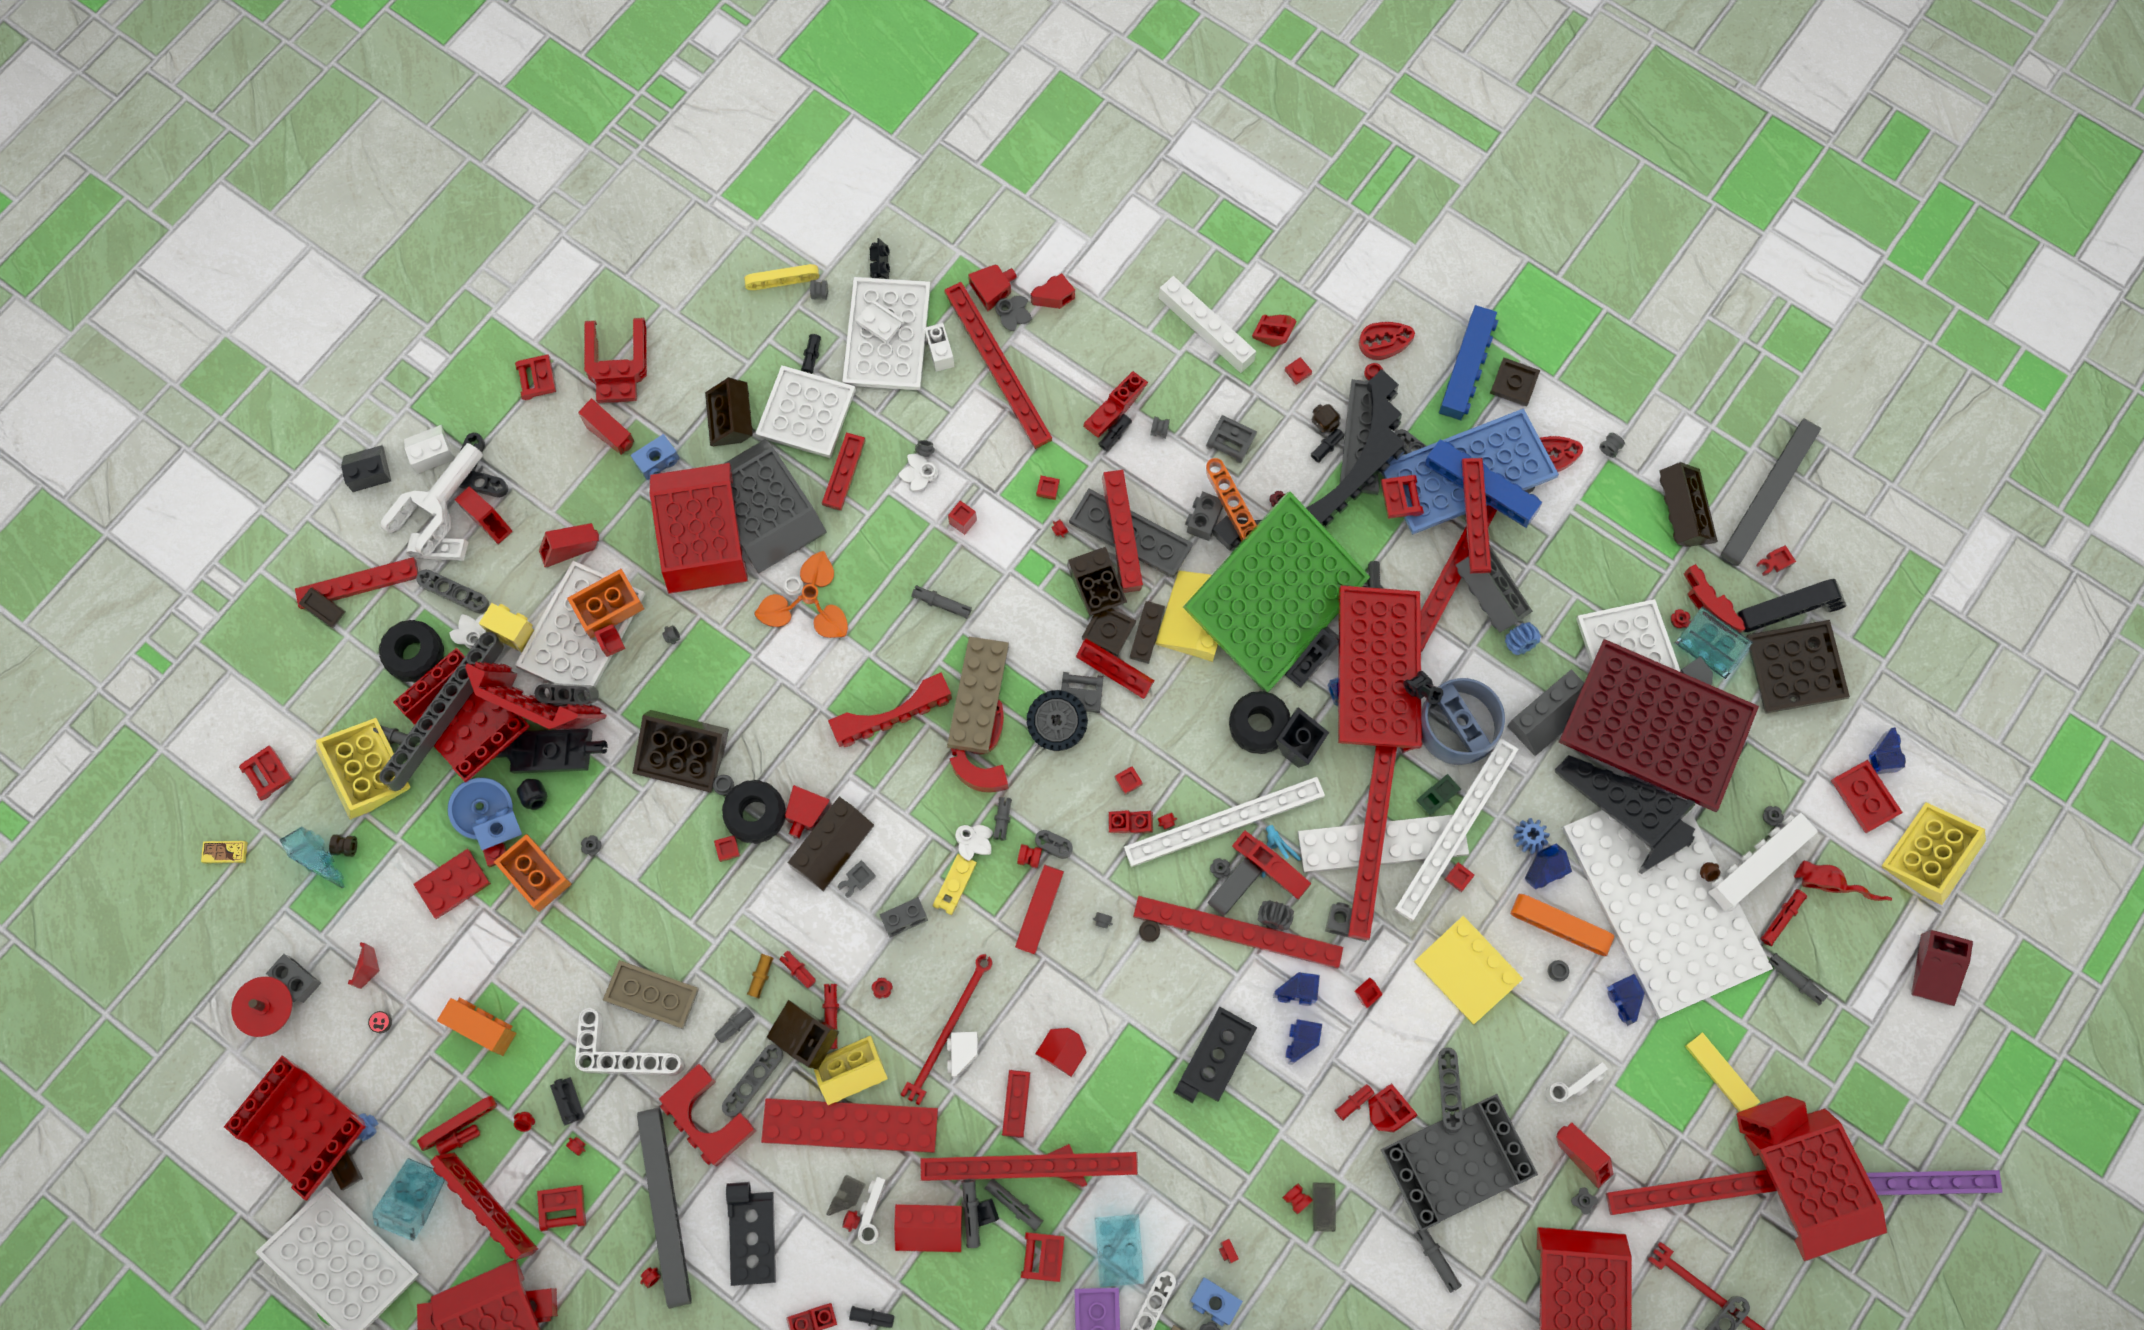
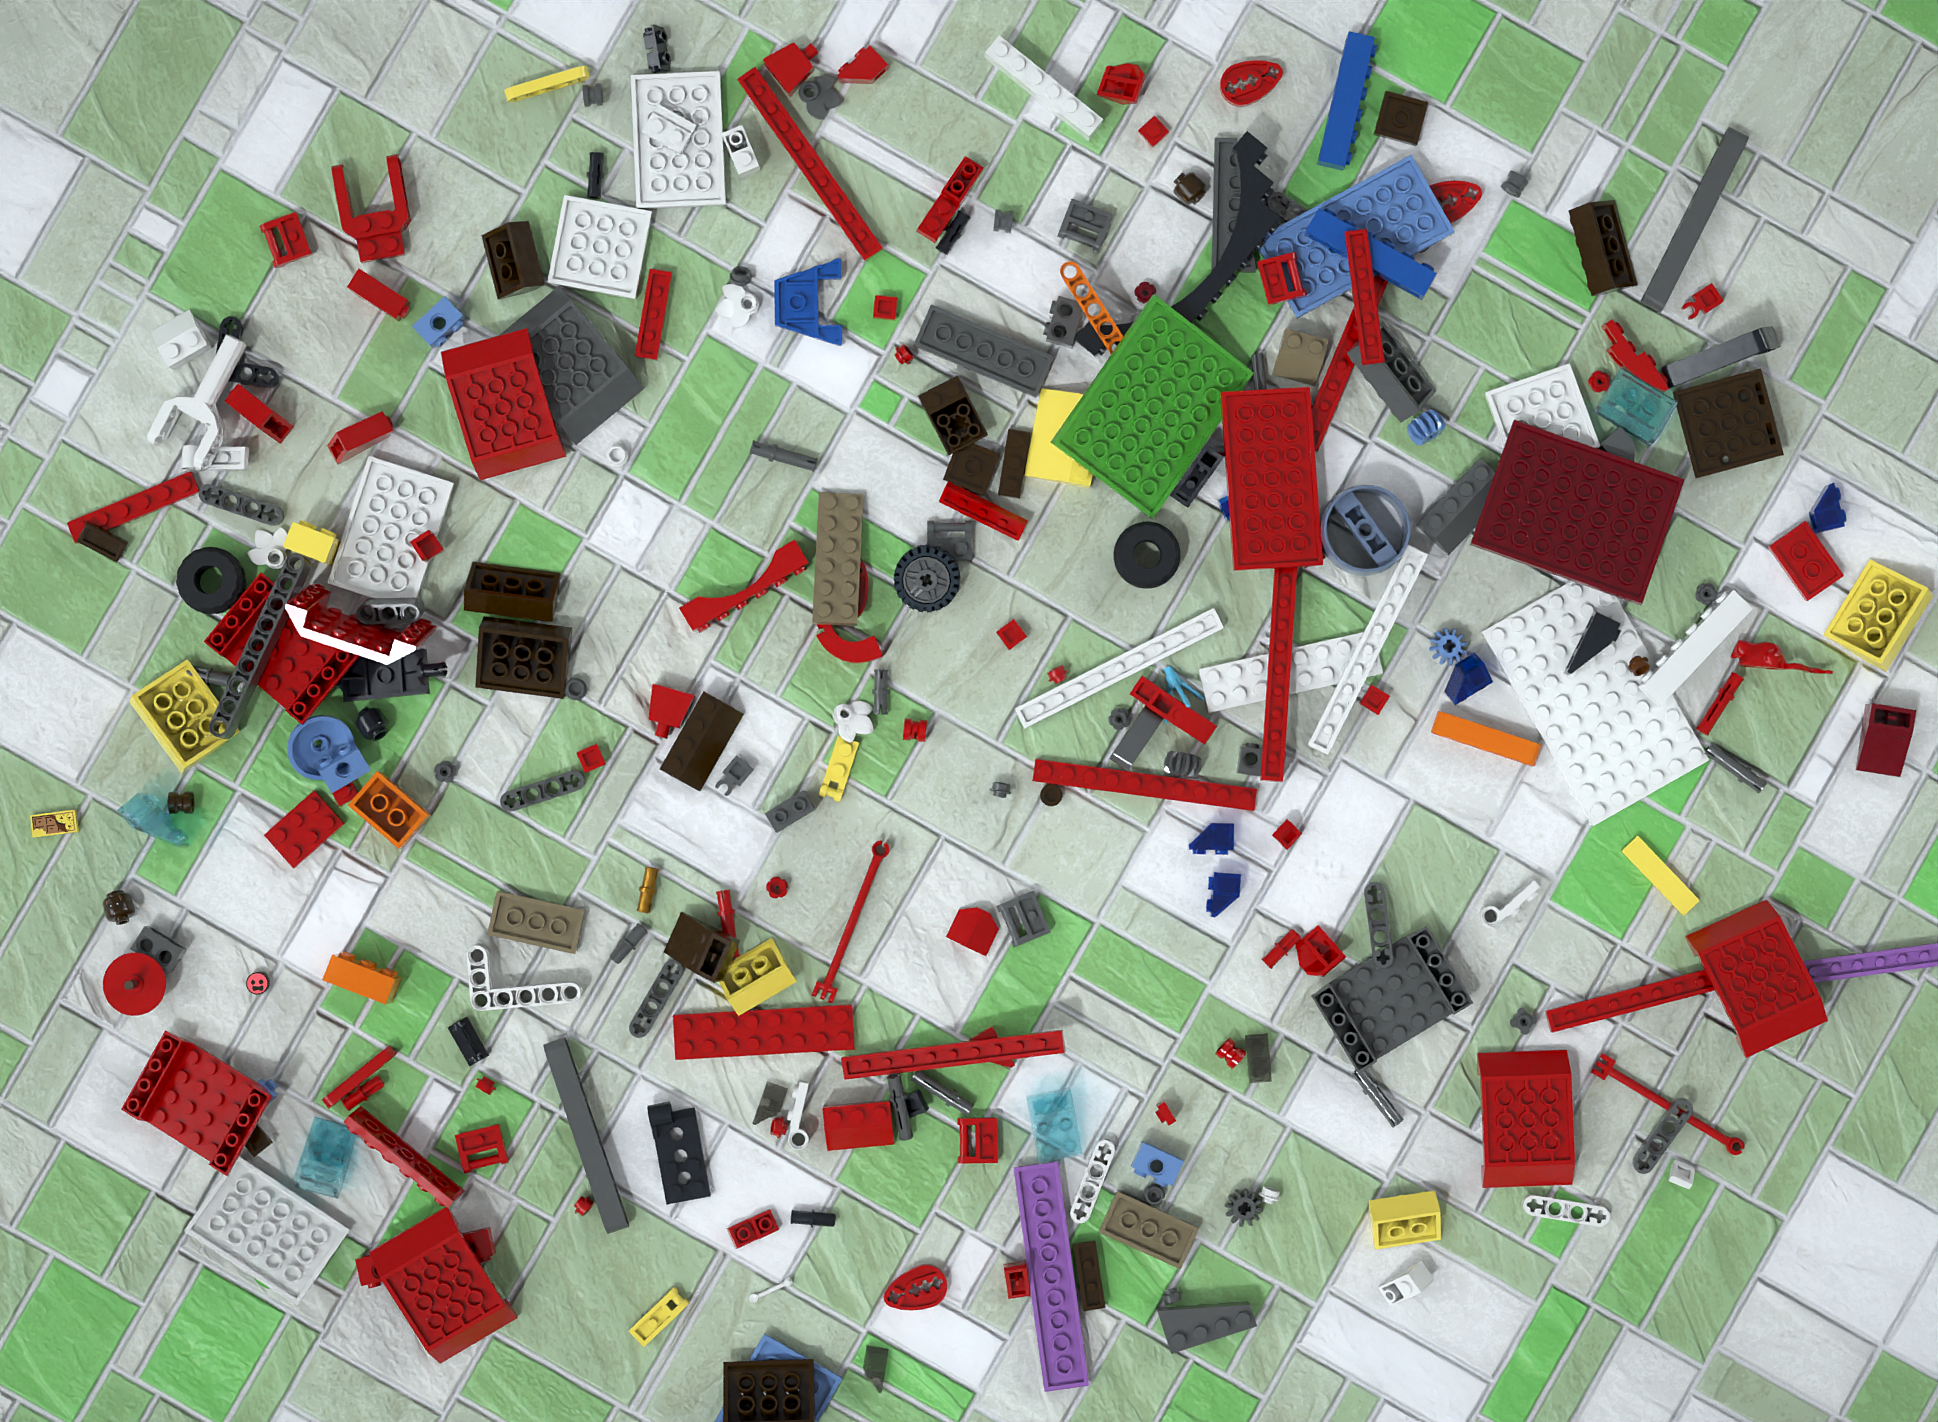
camera: 10 degrees left, 15 degrees up
red plate [239,745,293,801] -> none
black slope [341,445,391,492] -> none
red slope [348,942,380,989] -> none
red plate [514,1112,535,1132] -> none
orange brick [567,569,644,639] -> none
red arch [659,1064,757,1166] -> none
dark grey plate [662,625,680,644] -> none
black tyre [722,780,786,844] -> none
orange plant [754,551,848,638] -> none
red axle [779,951,816,988] -> none
white slope [947,1032,978,1078] -> none
red panel [948,501,977,535] -> none
red tile [1002,1070,1030,1138] -> none
red slope [1015,865,1064,954] -> none
dark grey beam [1035,830,1073,859] -> none
red arch [1102,470,1143,593] -> none
red slope [1109,810,1153,833] -> none
black hinge [1174,1006,1257,1103] -> none
black slope [1276,707,1330,768] -> none
black axle [1311,429,1344,463] -> none
red plate [1364,363,1383,381] -> none
black connector [1403,670,1443,704] -> none
light yellow slope [1414,916,1523,1025] -> none
dark green slope [1416,774,1461,816] -> none
dark grey plate [1548,960,1569,982] -> none
black wing [1555,755,1695,849] -> none
red slope [1556,1122,1614,1189] -> none
clear blue slope [1607,974,1645,1026] -> none
red slope [1736,1096,1808,1145] -> none
none -> dark brown head [103,890,135,925]
none -> dark brown slope [464,561,561,622]
none -> dark grey beam [500,771,585,812]
none -> blue wing [774,258,842,346]
none -> dark grey plate [996,891,1051,948]
none -> dark tan slope [1272,328,1329,386]

